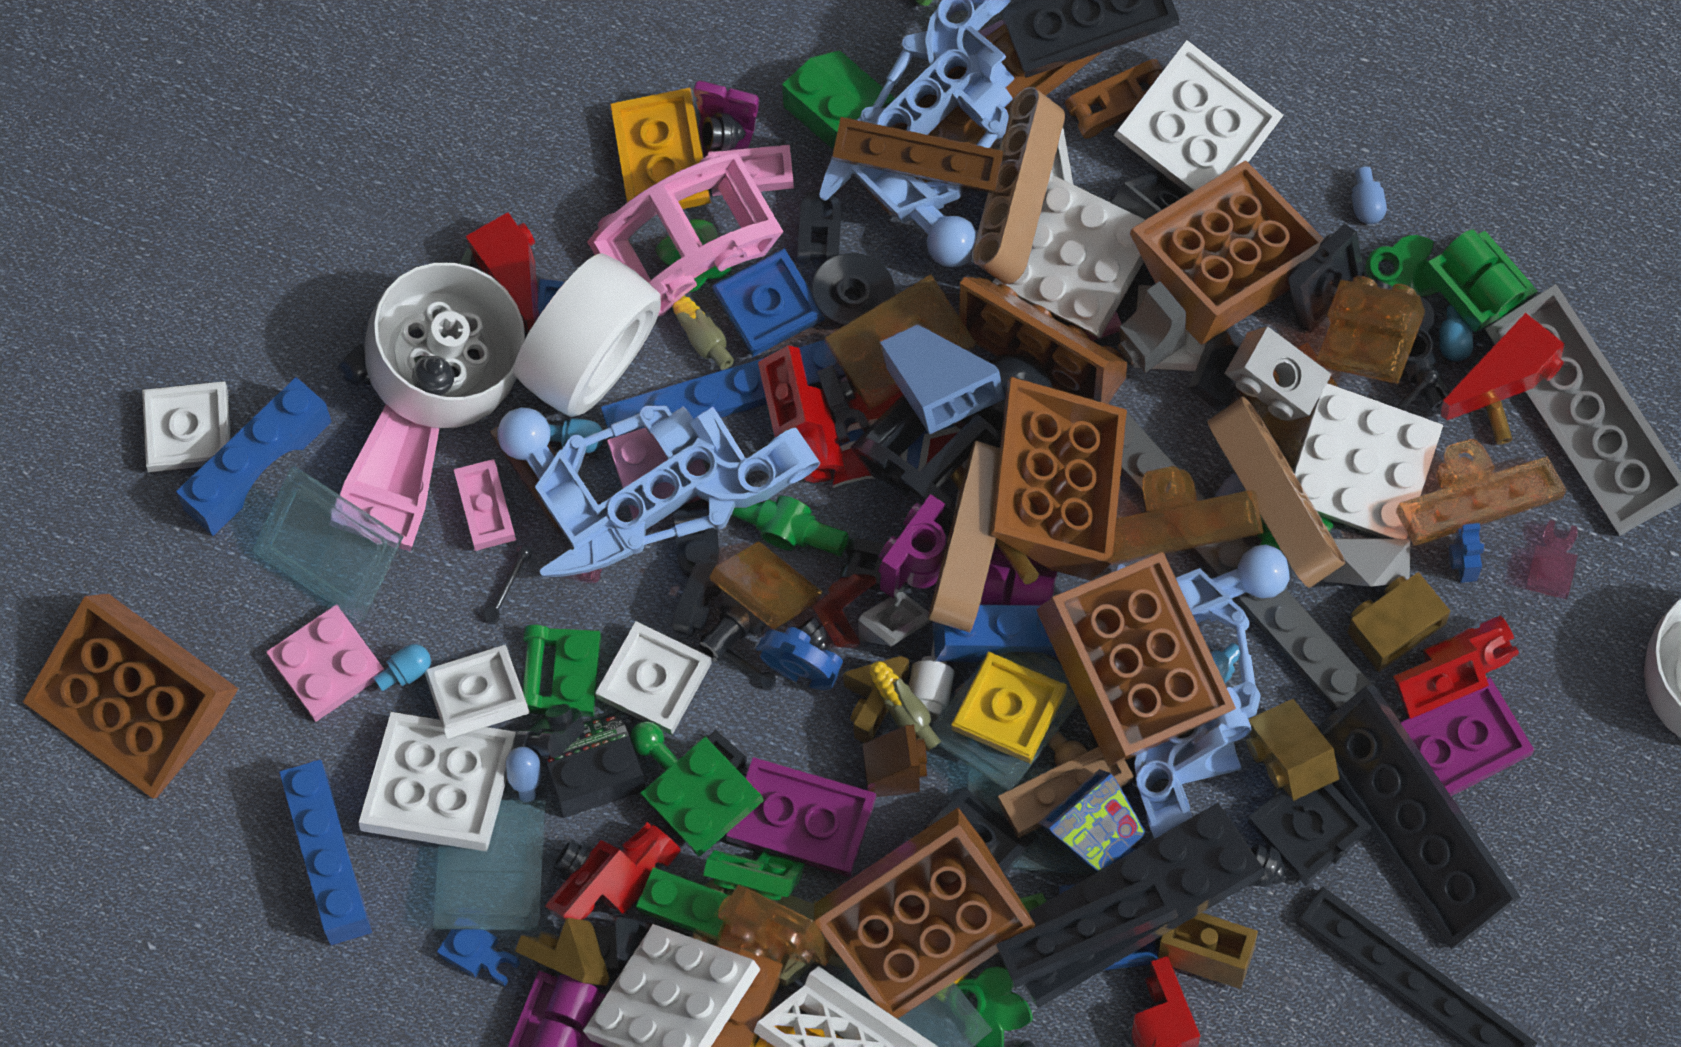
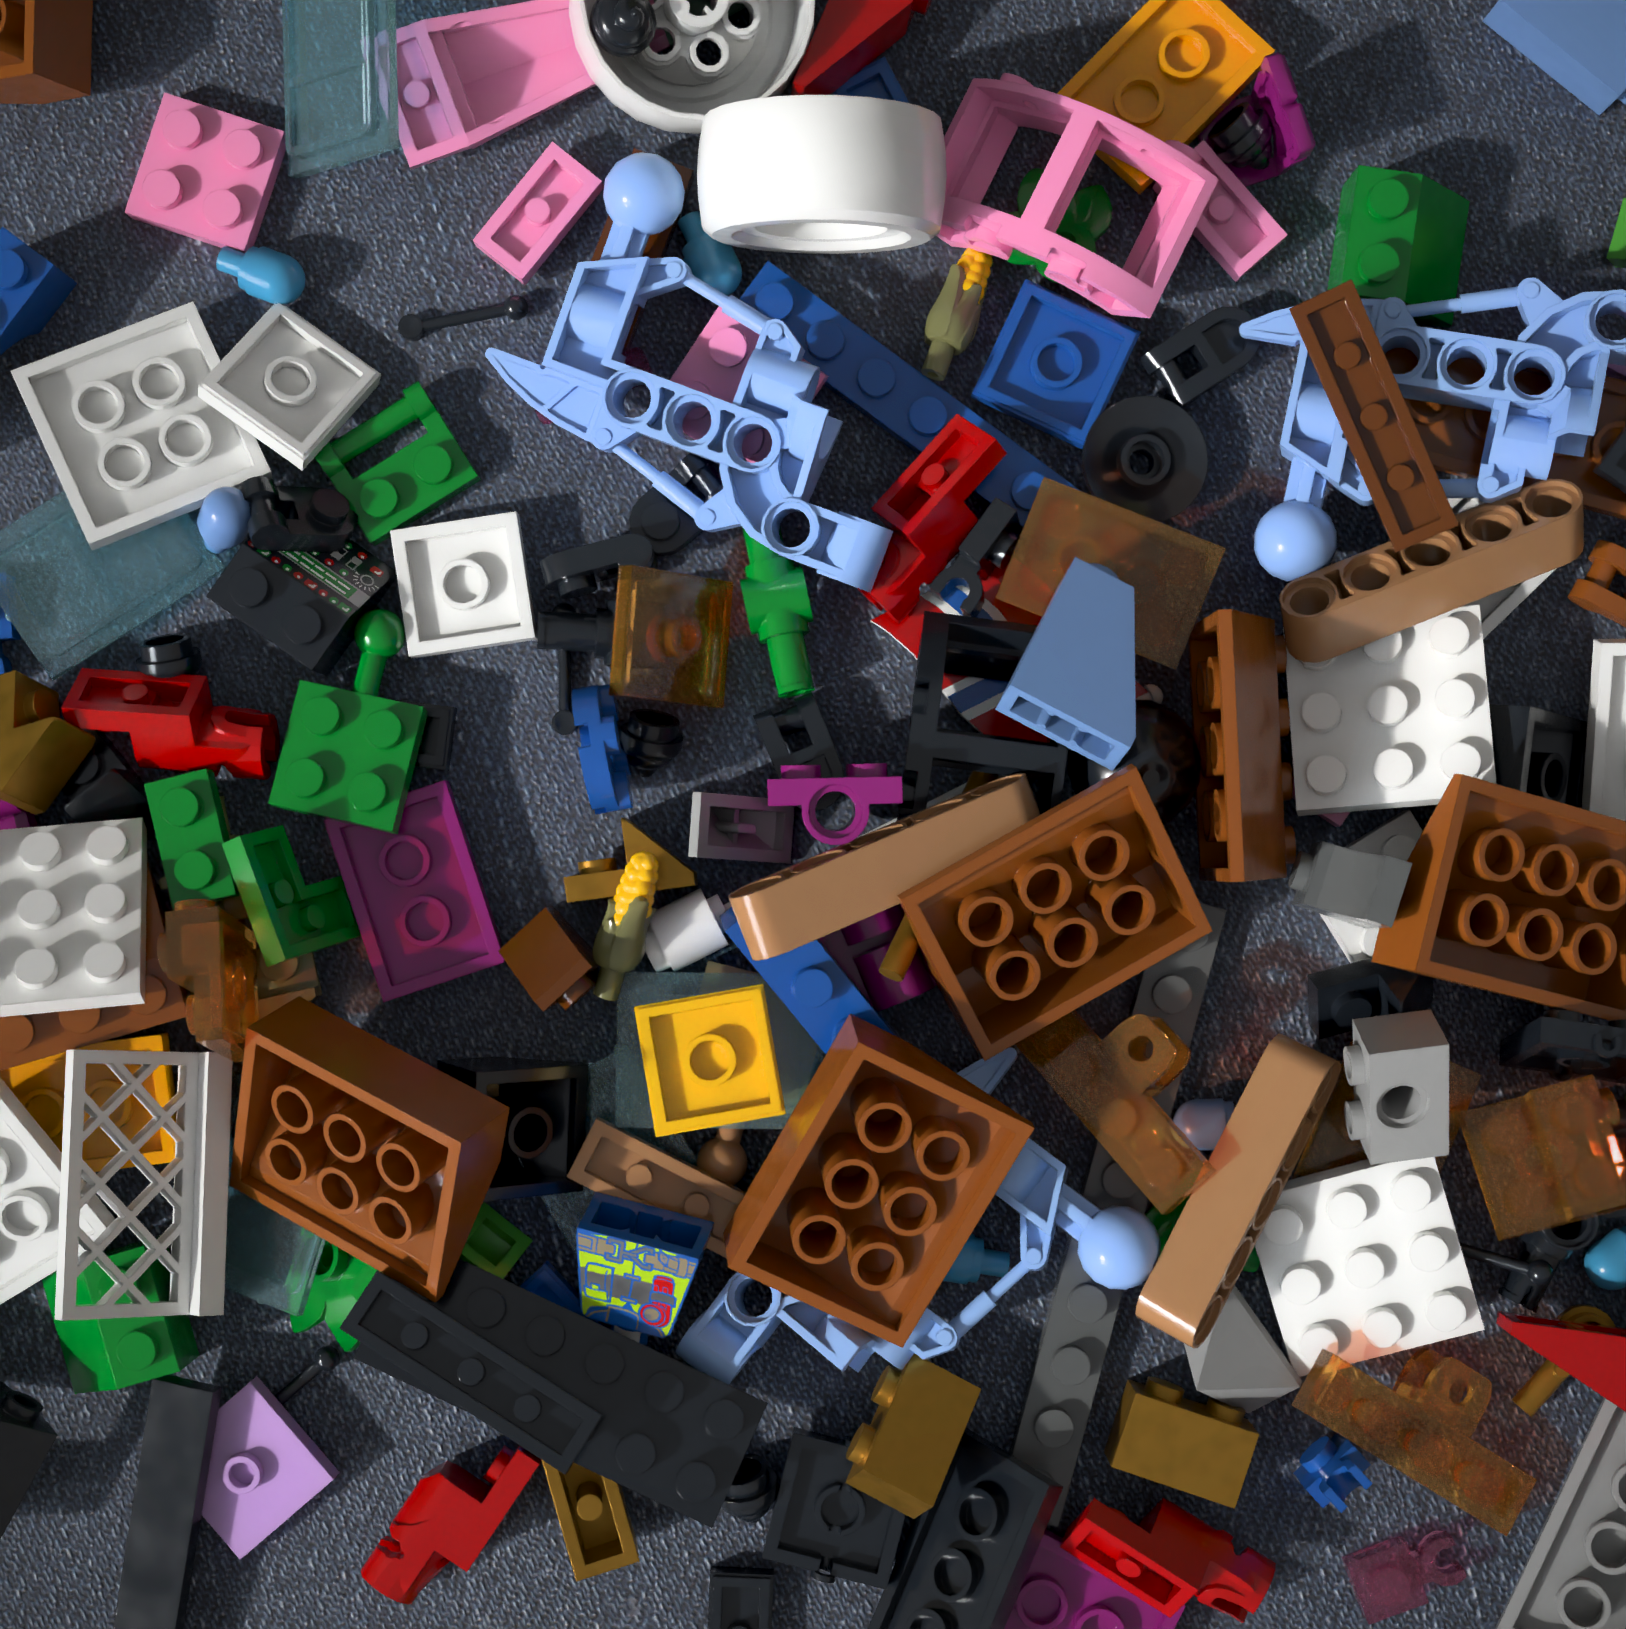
camera: 60 degrees right, 20 degrees up
clear red bracket [813,574,877,648] -> none

